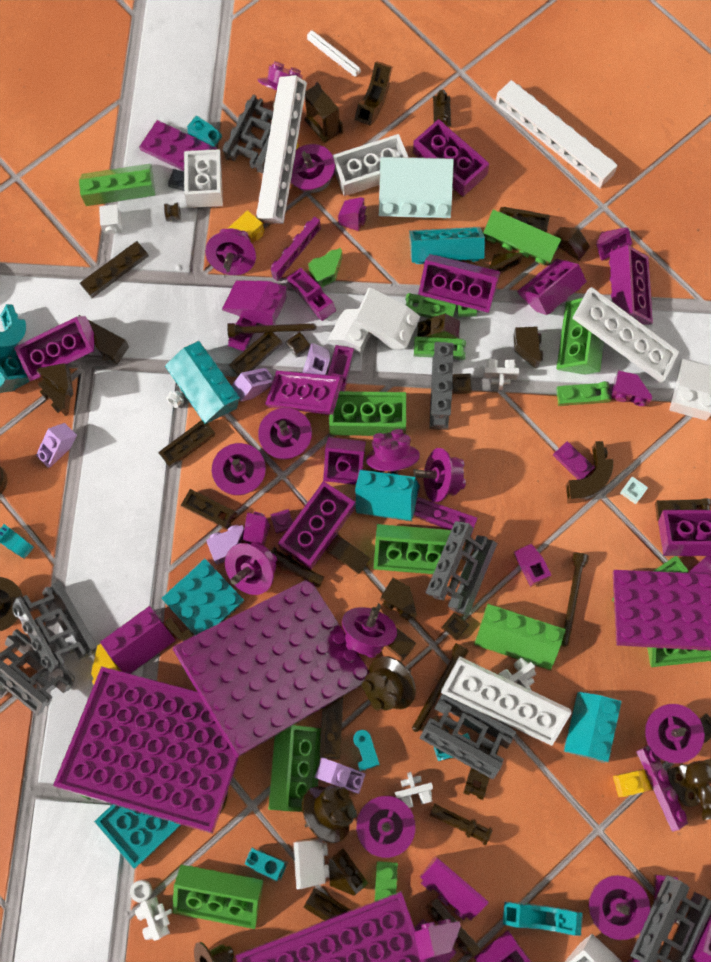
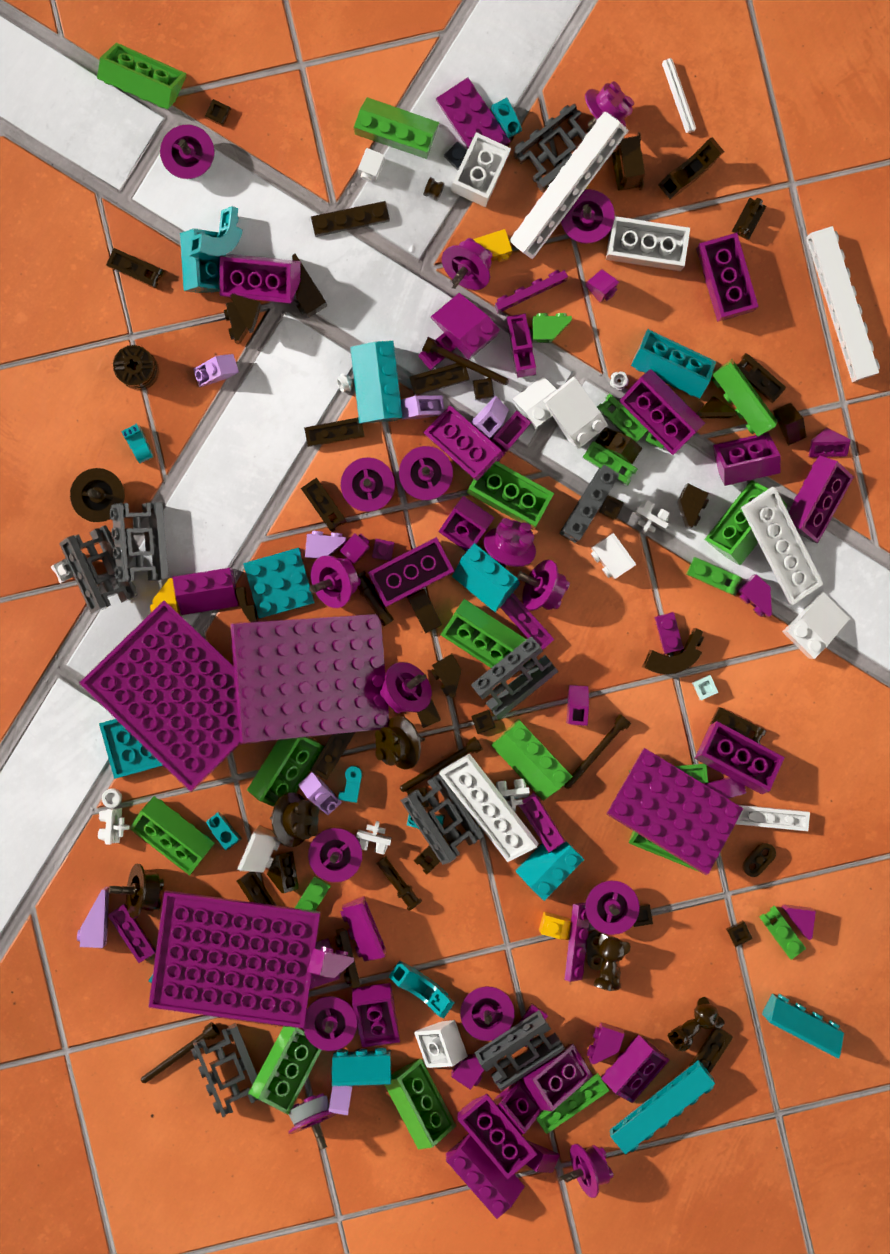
camera: 20 degrees right, 15 degrees up
light aqua slope [379,157,453,218] -> none
none -> magenta plate [519,793,566,852]
none -> white slope [591,533,636,579]
none -> white plate [610,371,629,390]

